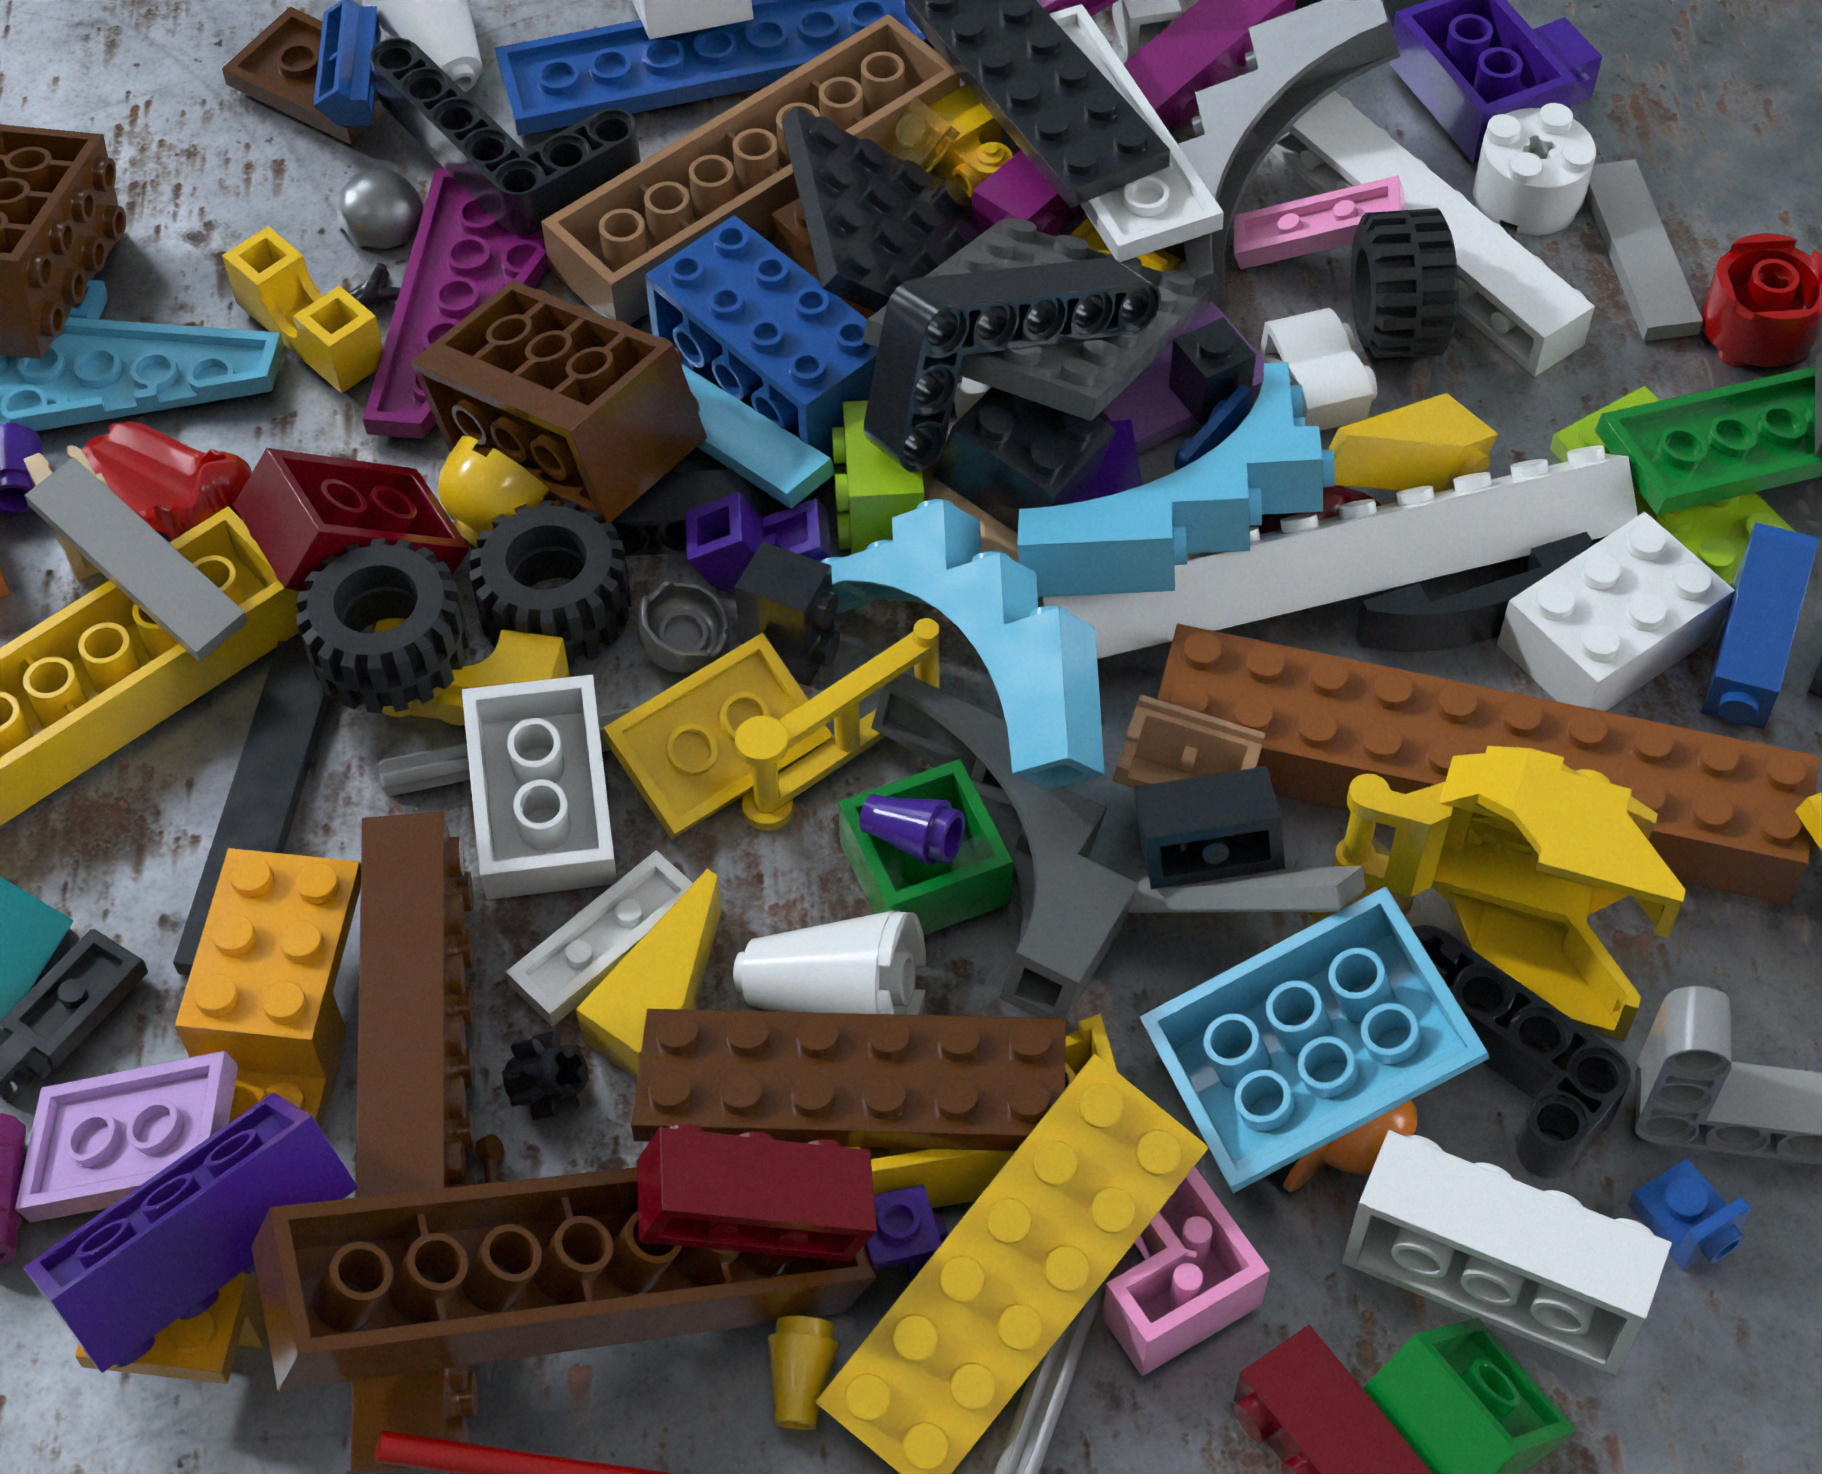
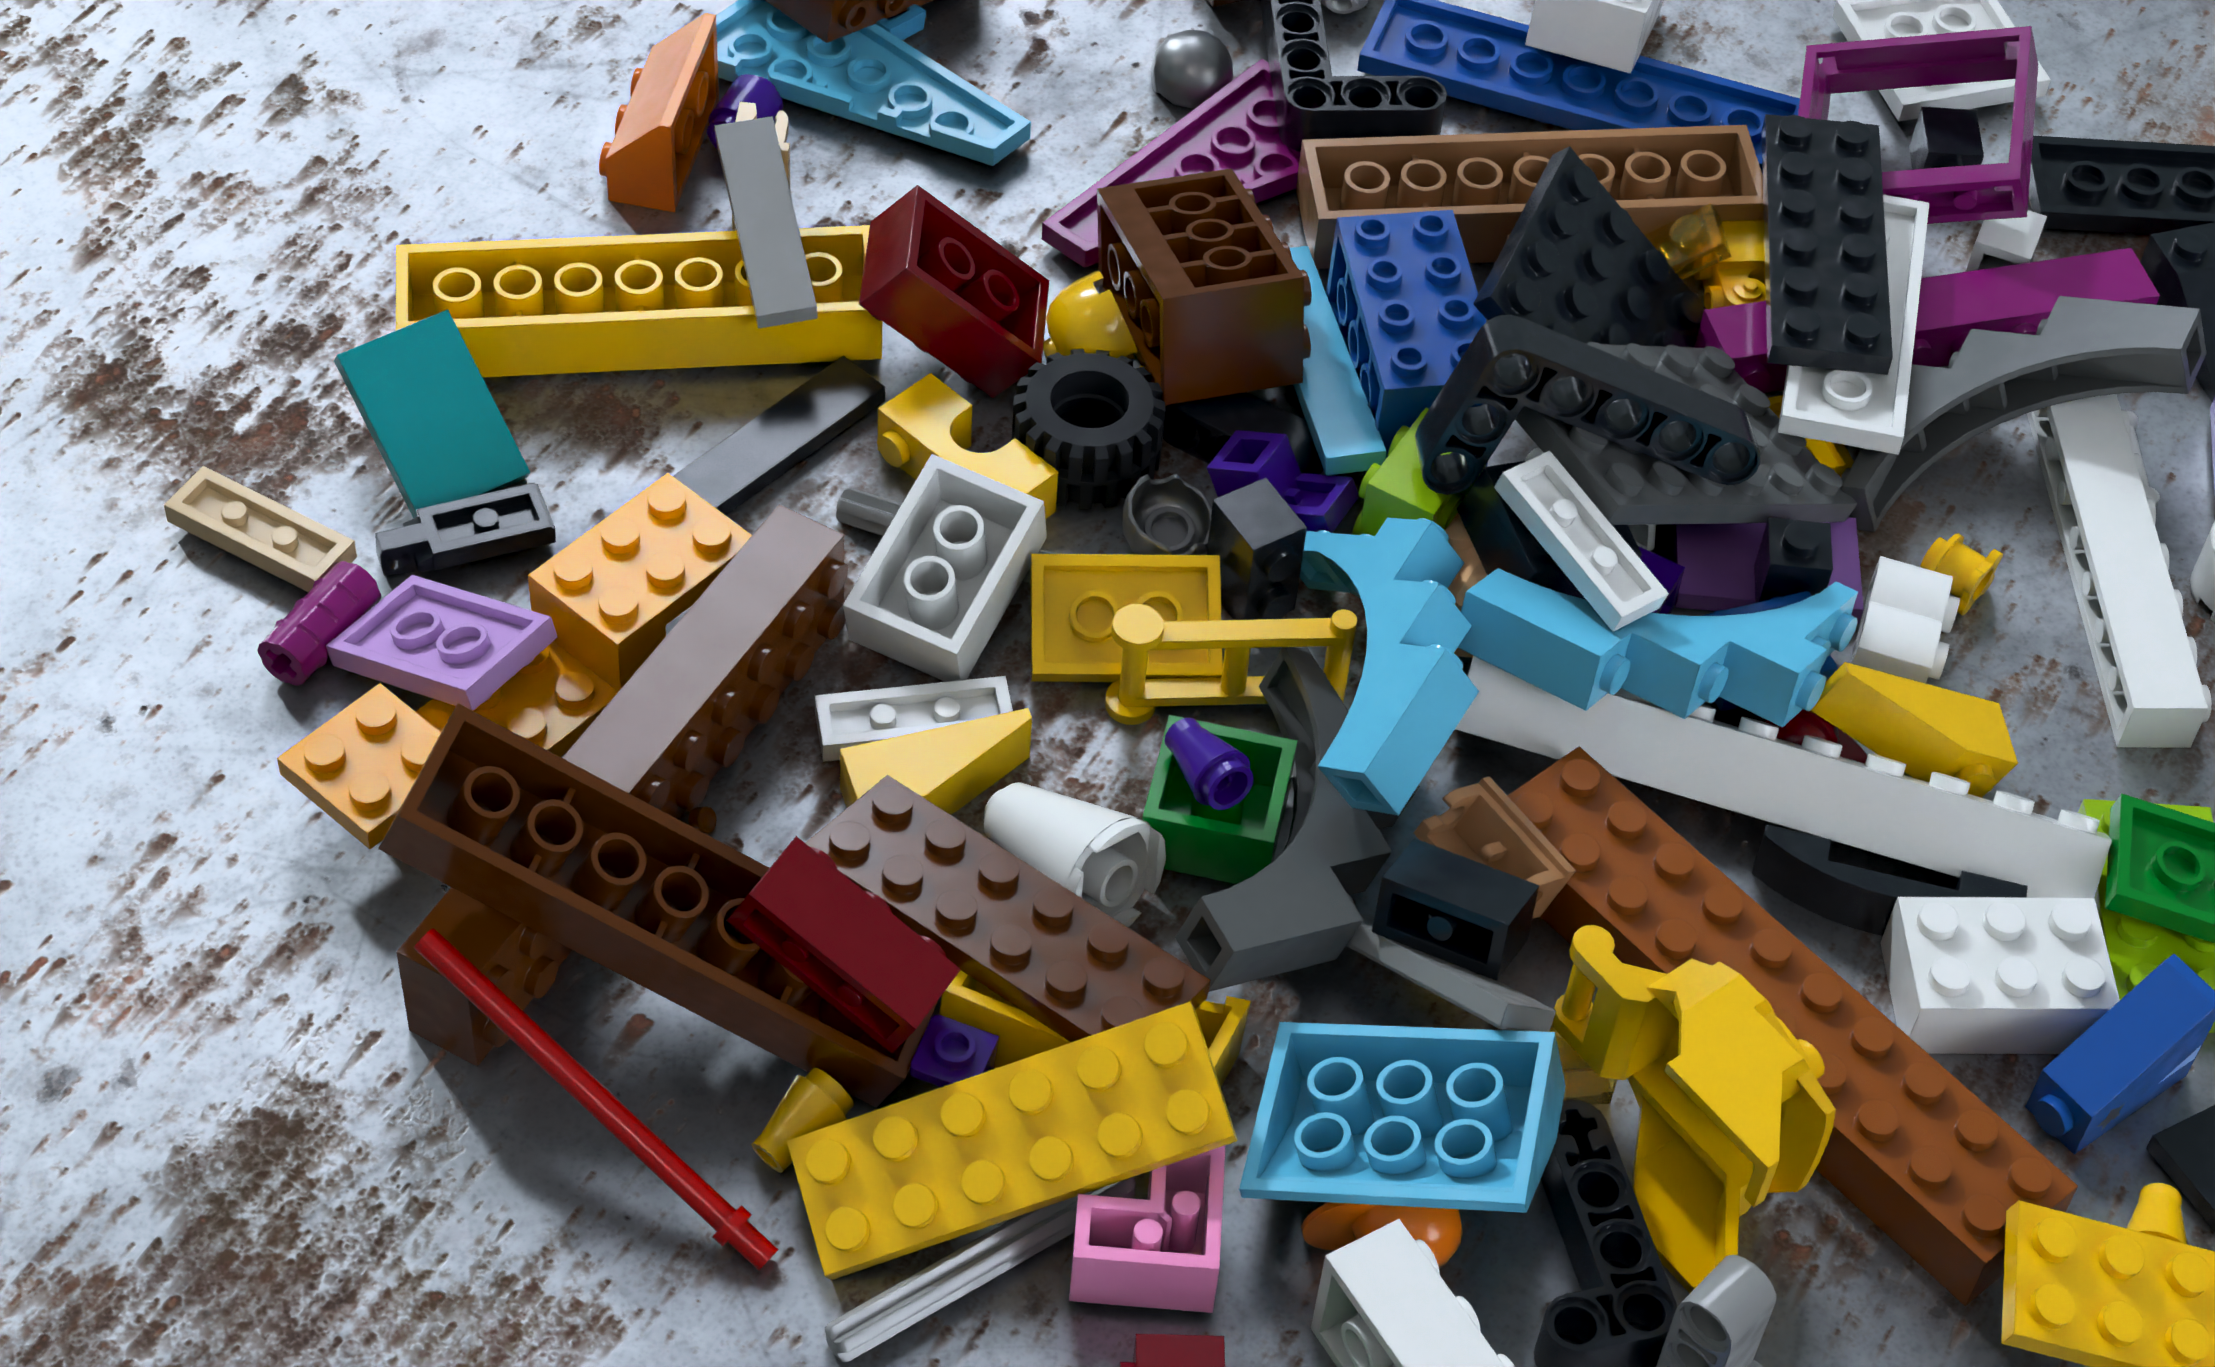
camera: 30 degrees right, 5 degrees down
dark purple slope [23,1092,359,1373] -> none
red hair [81,421,252,541] -> none
yellow arch [222,226,383,394] -> none
black tyre [296,539,469,713] -> none
black bar [348,263,401,308] -> none
black gear [502,1031,589,1121] -> none
bright pink plate [1234,175,1405,270] -> none
black tyre [1351,208,1458,359] -> none
none -> white plate [1494,450,1669,632]
none -> yellow brick [1920,533,2003,616]

